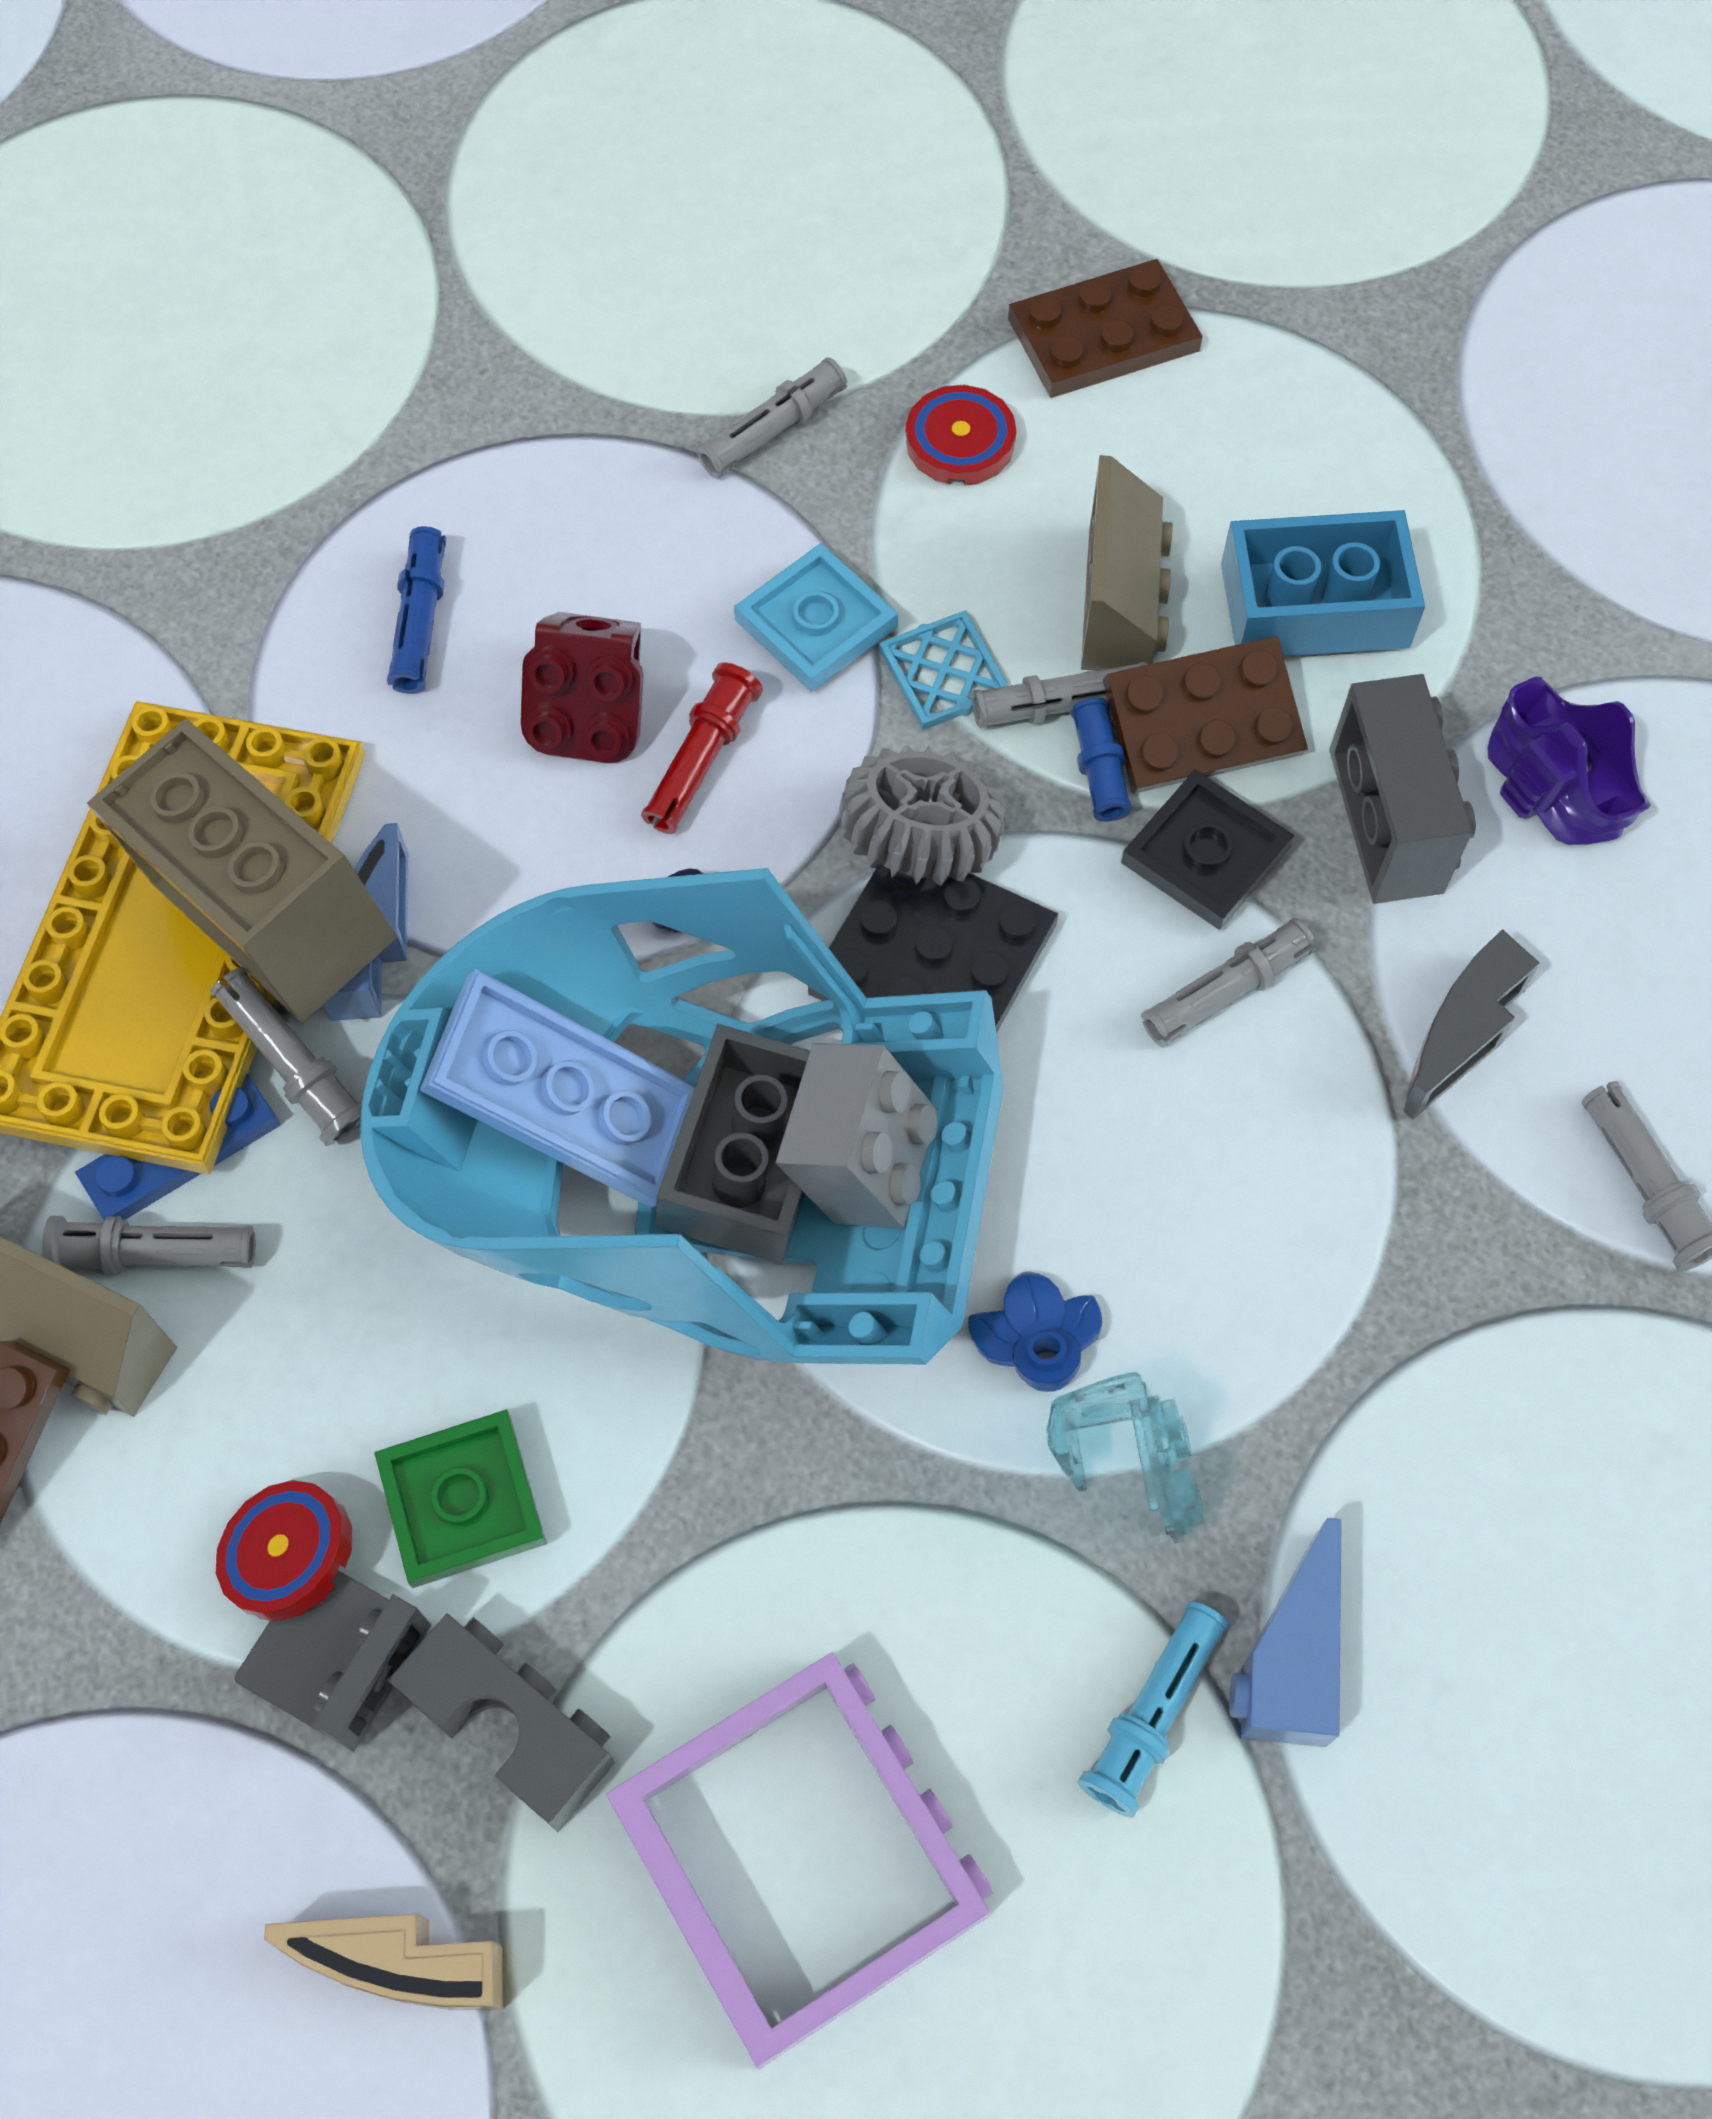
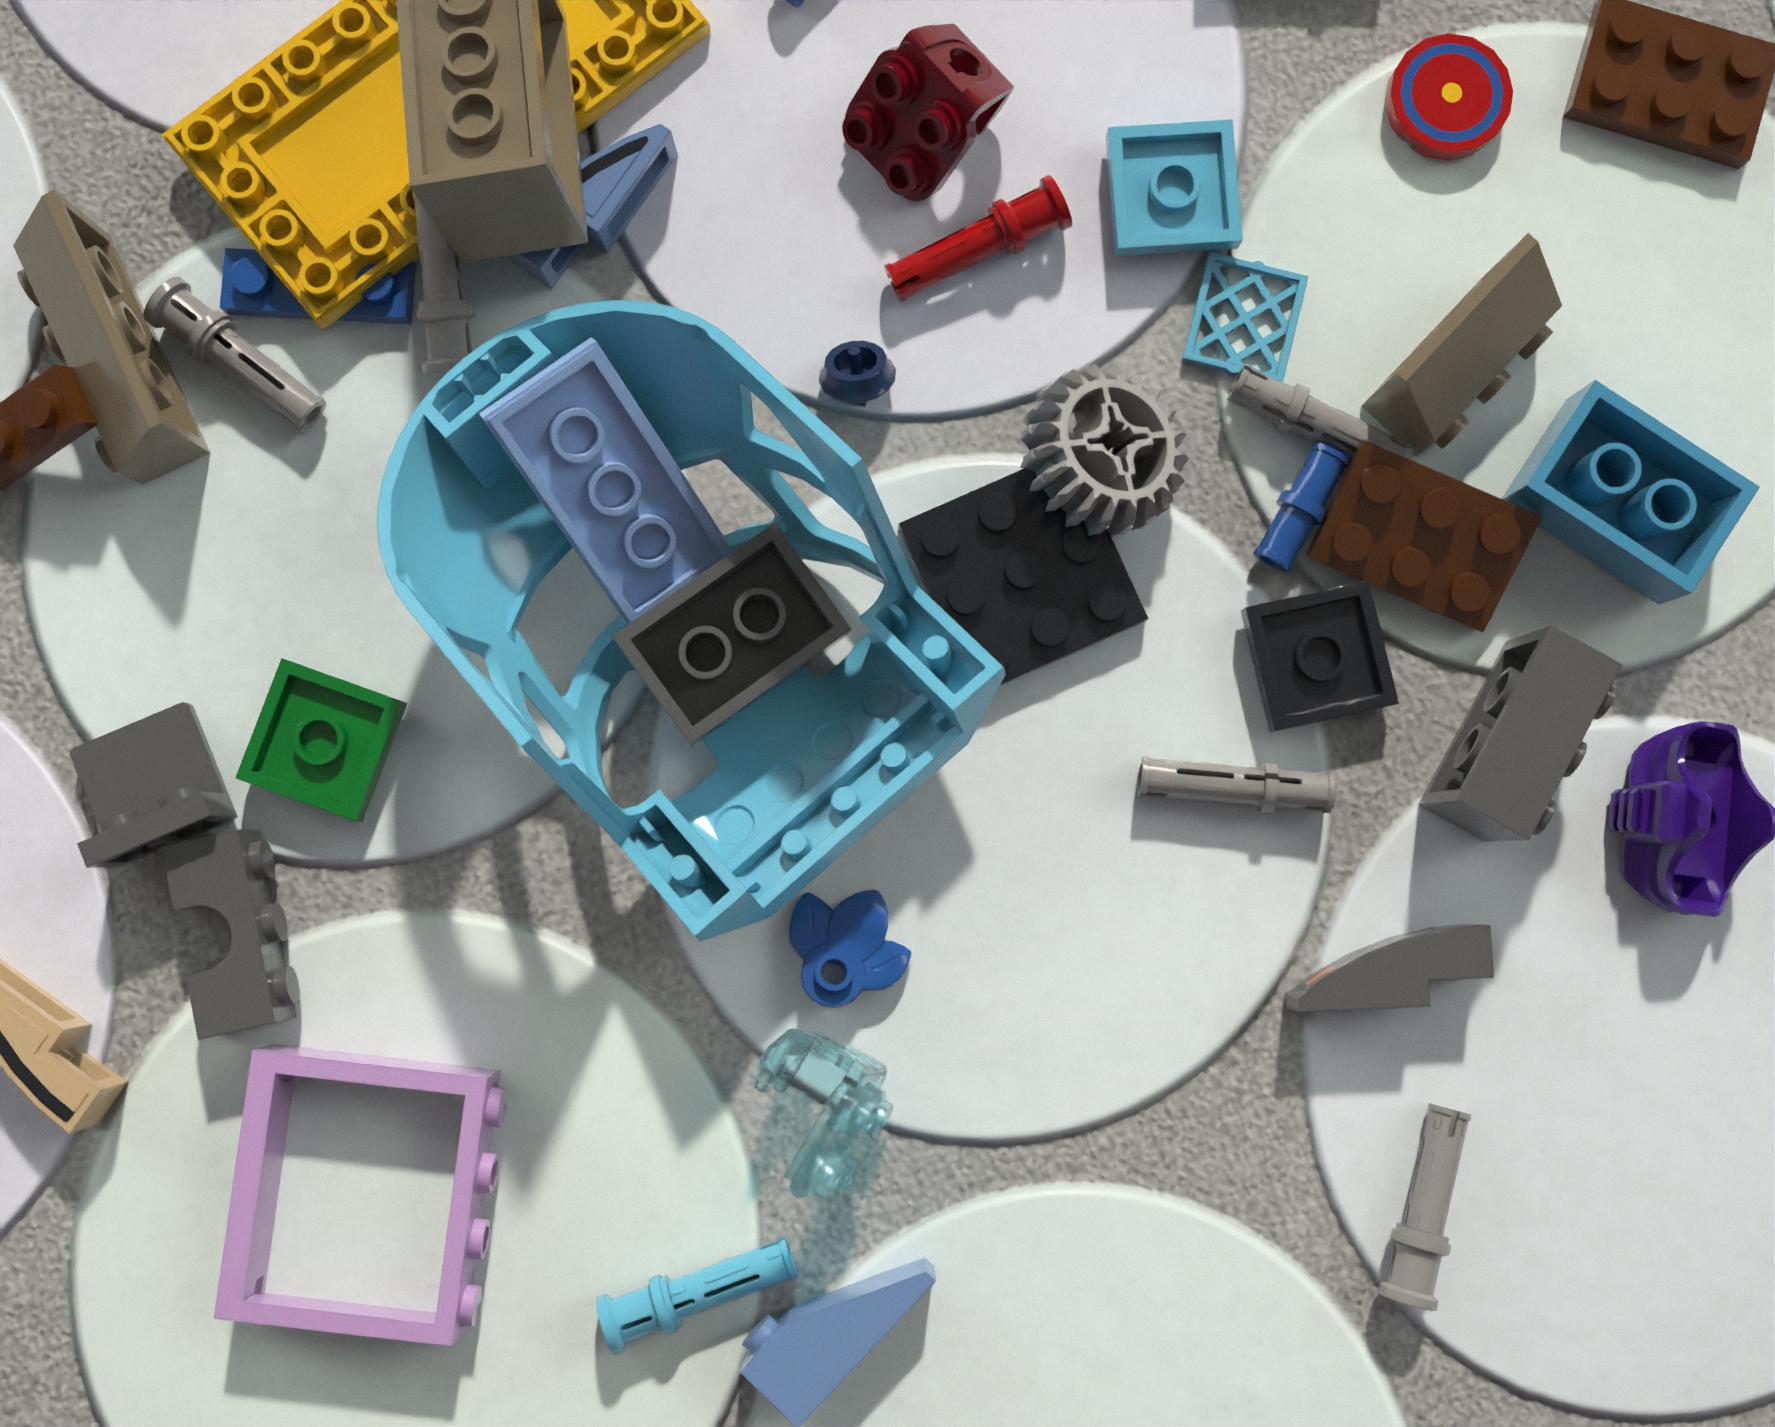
camera: 35 degrees right, 20 degrees up
red tile [215,1480,352,1622] -> none
light grey brick [775,1043,938,1229] -> none

